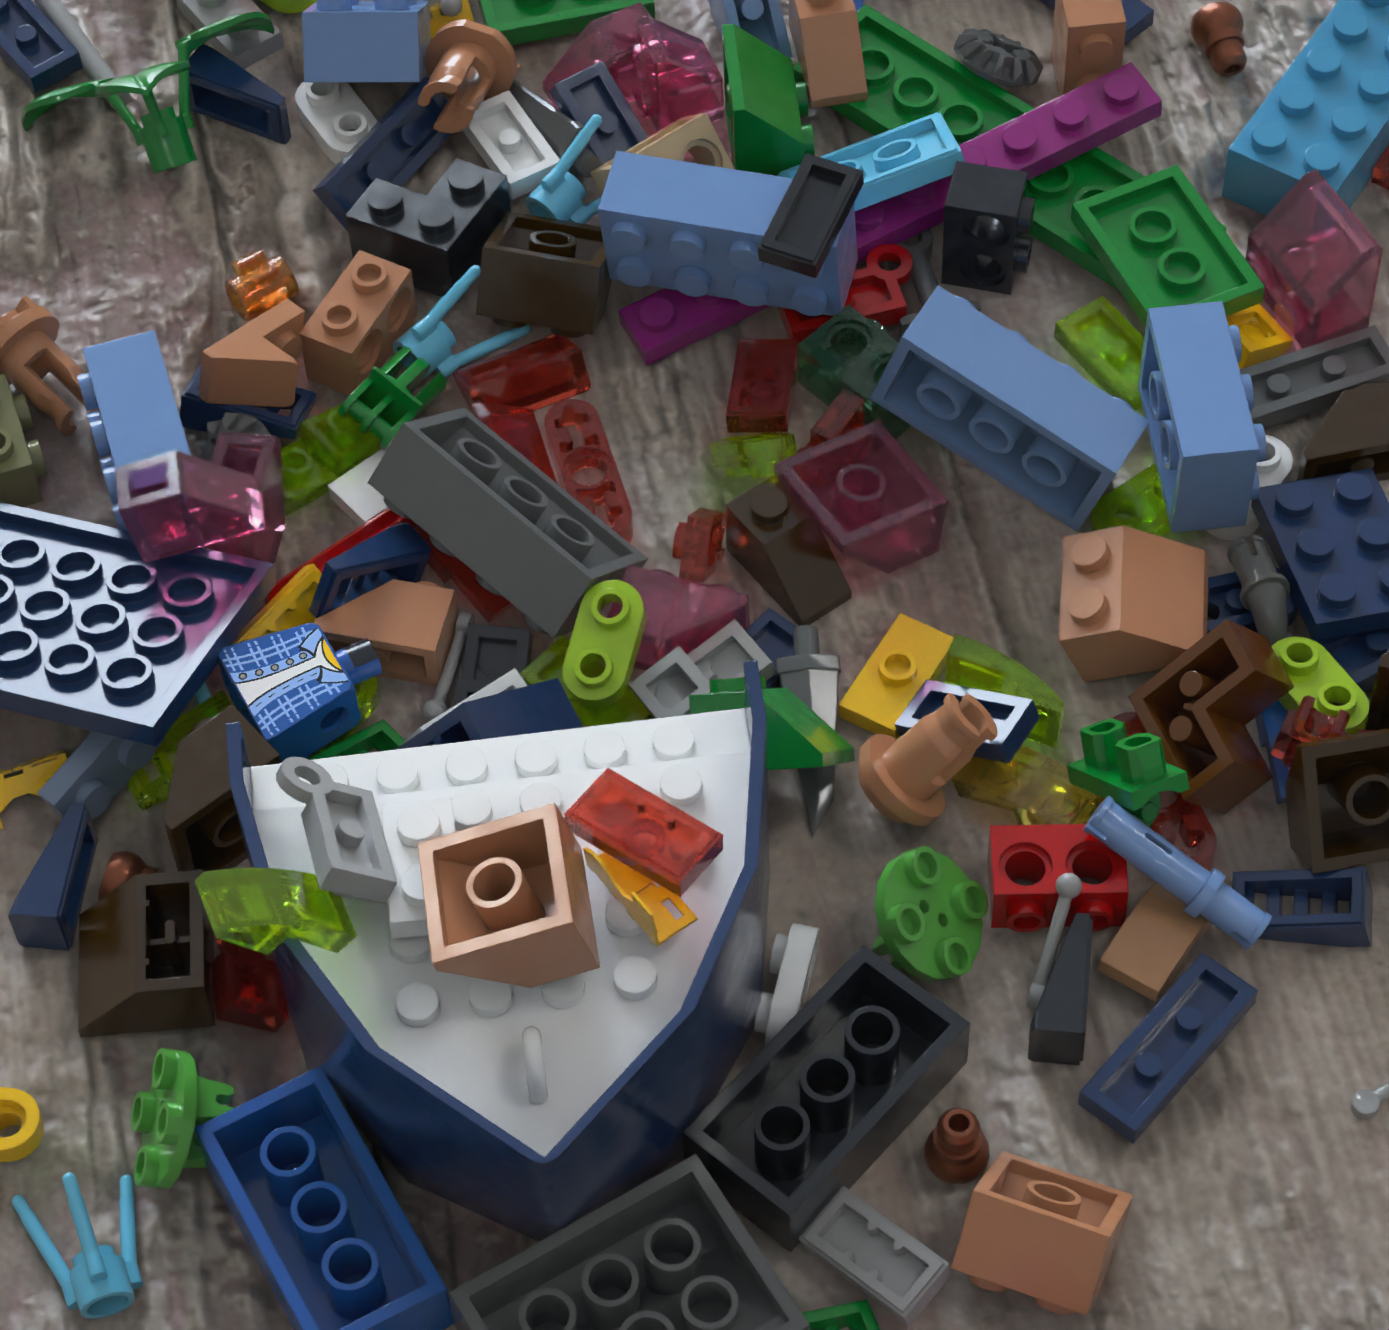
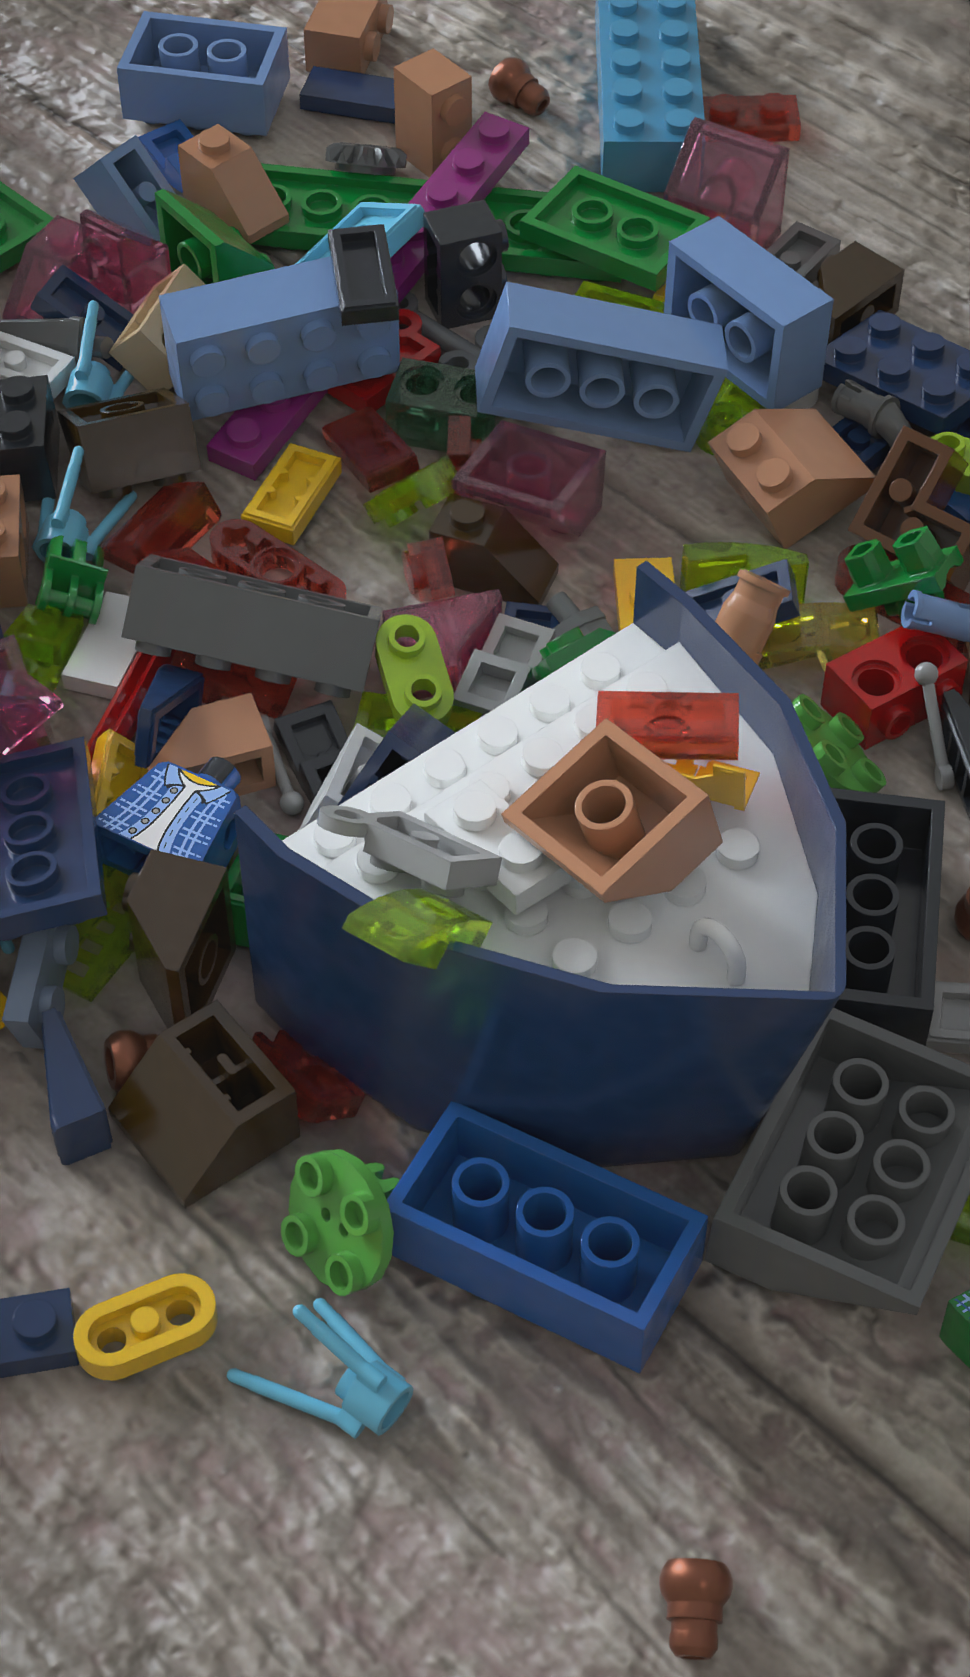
camera: 35 degrees left, 5 degrees down
none -> yellow plate [241,443,342,546]

